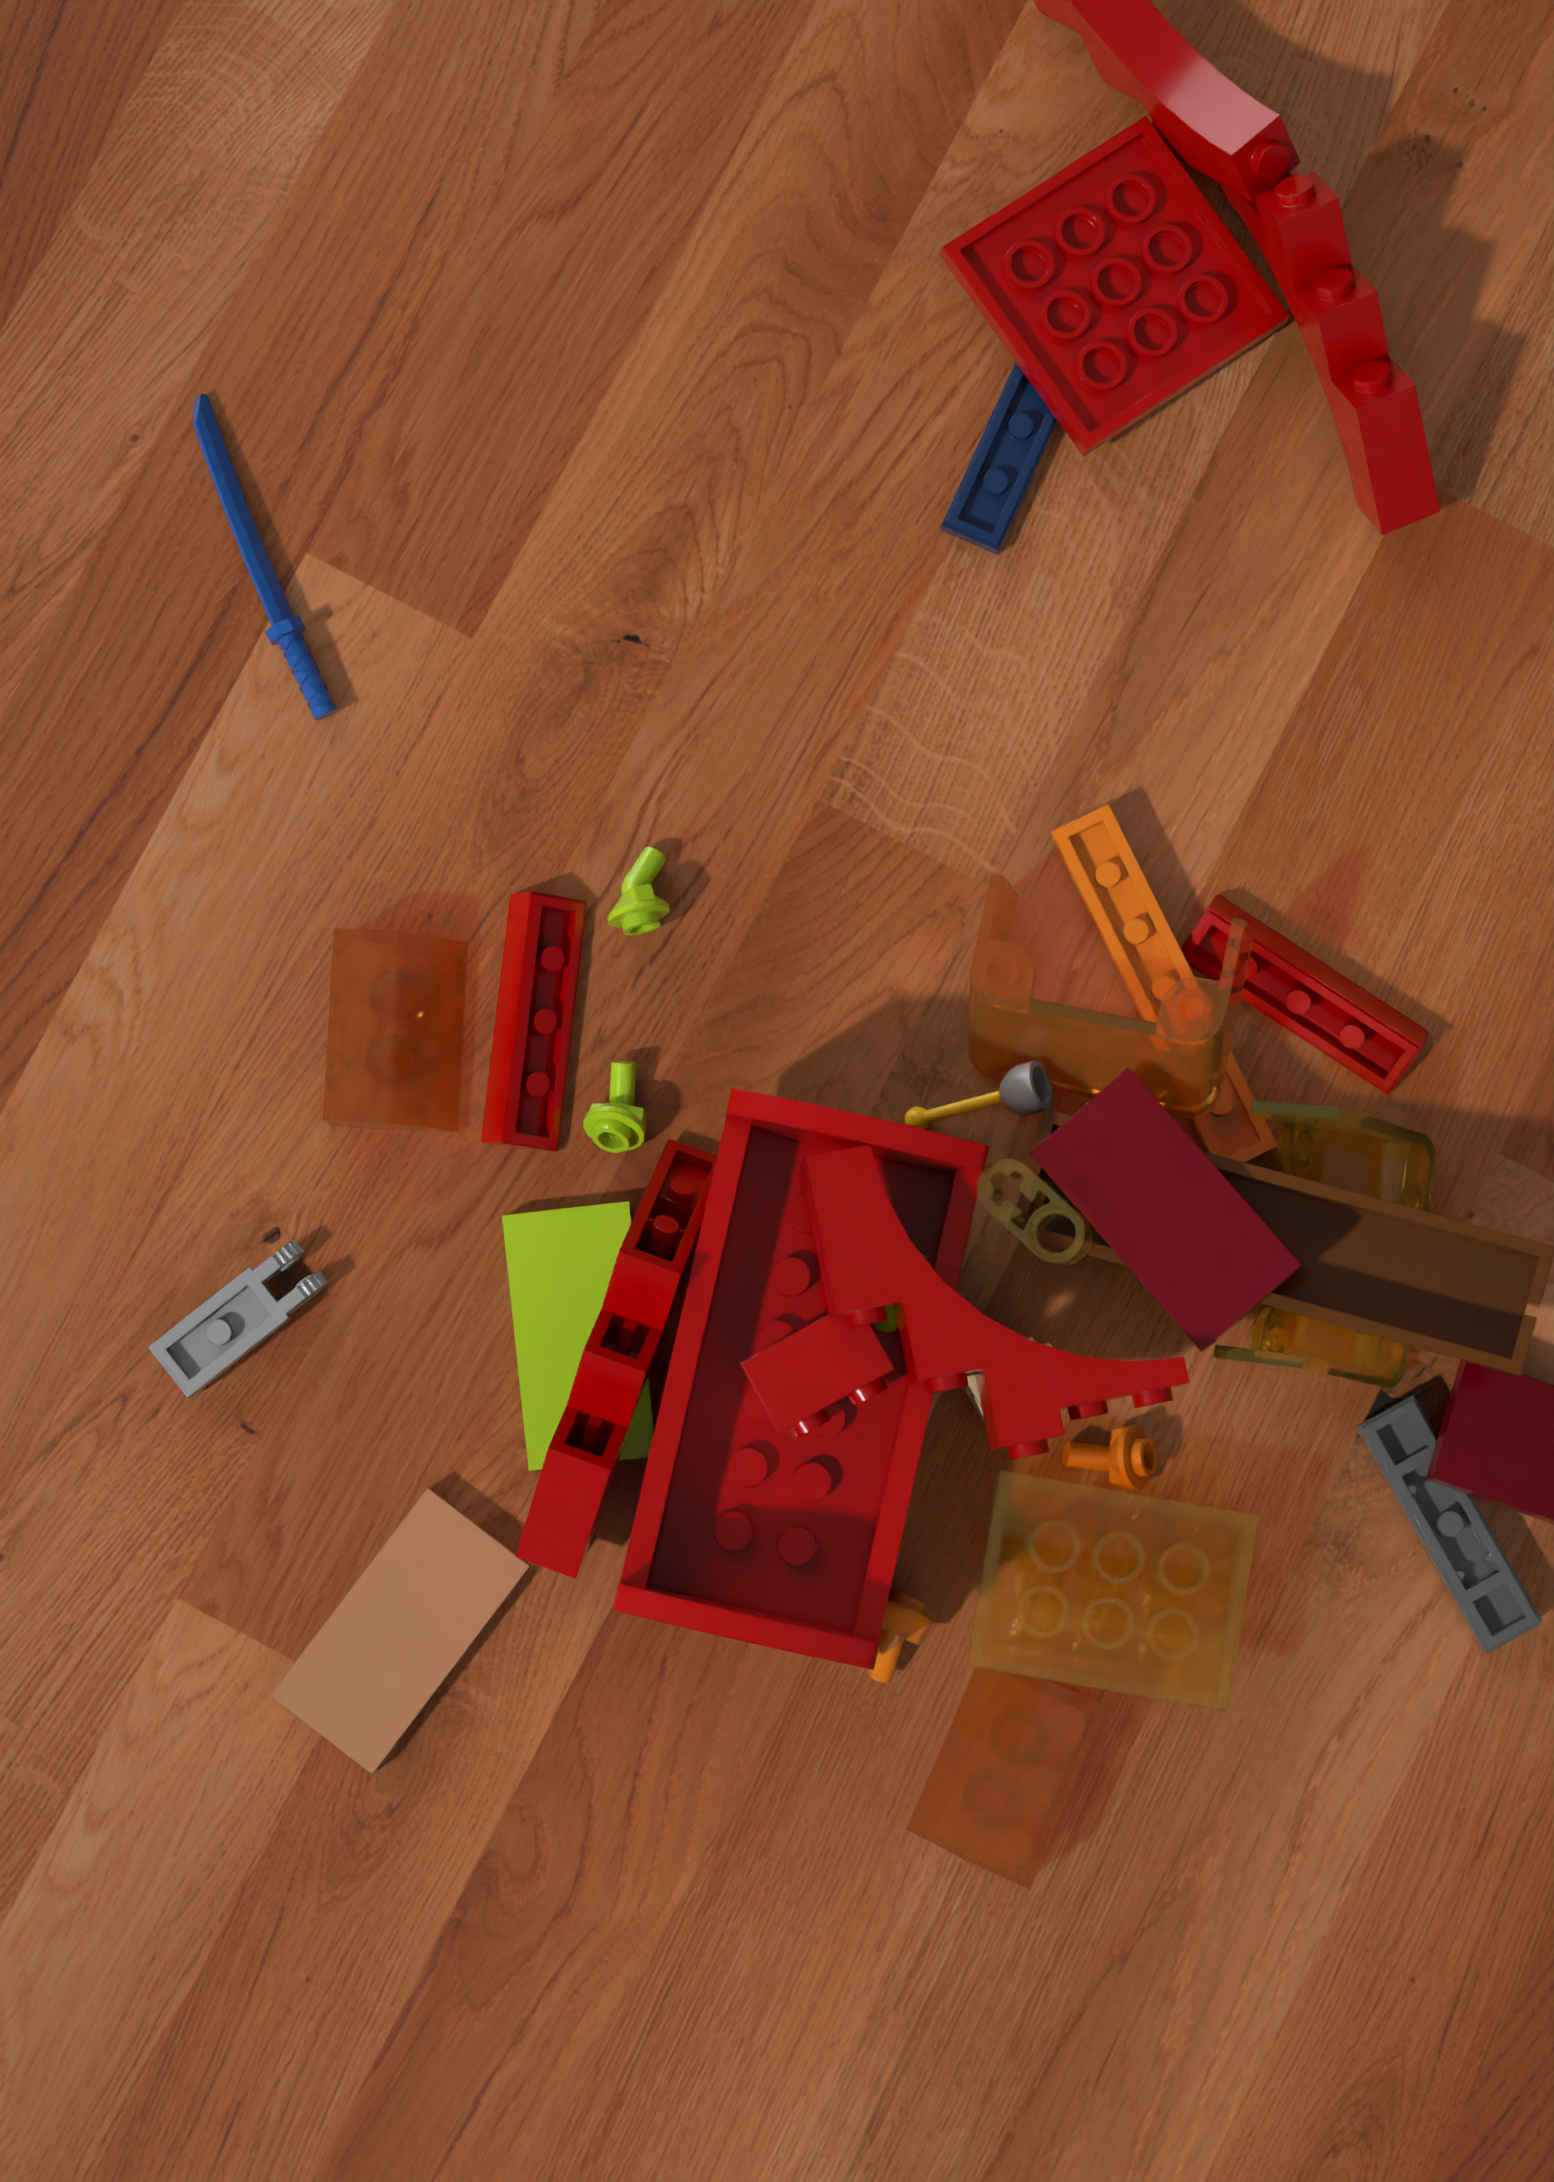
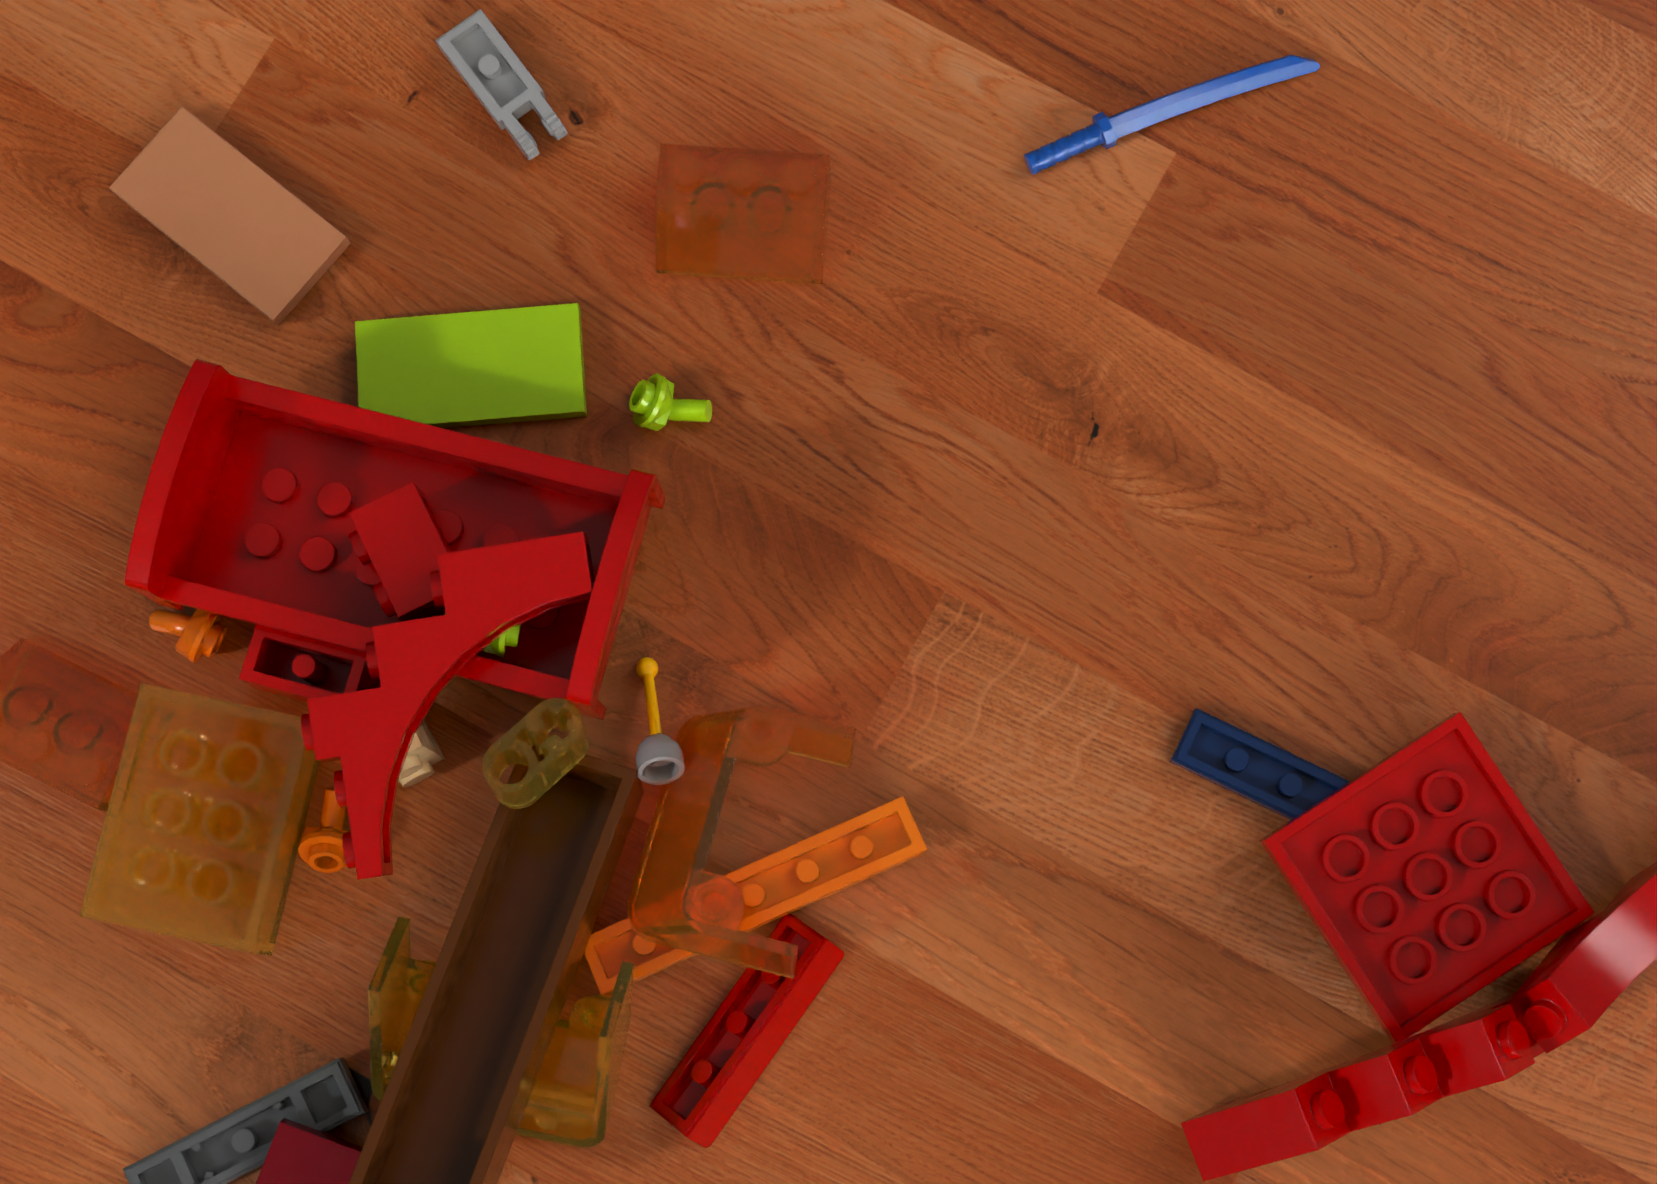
camera: 100 degrees right, 5 degrees down
red slope [481,891,587,1152] -> none
red arch [515,1138,717,1579] -> none
lime plate [607,847,670,936] -> none
dark red tile [1030,1067,1303,1352] -> none
none -> red brick [239,624,379,702]

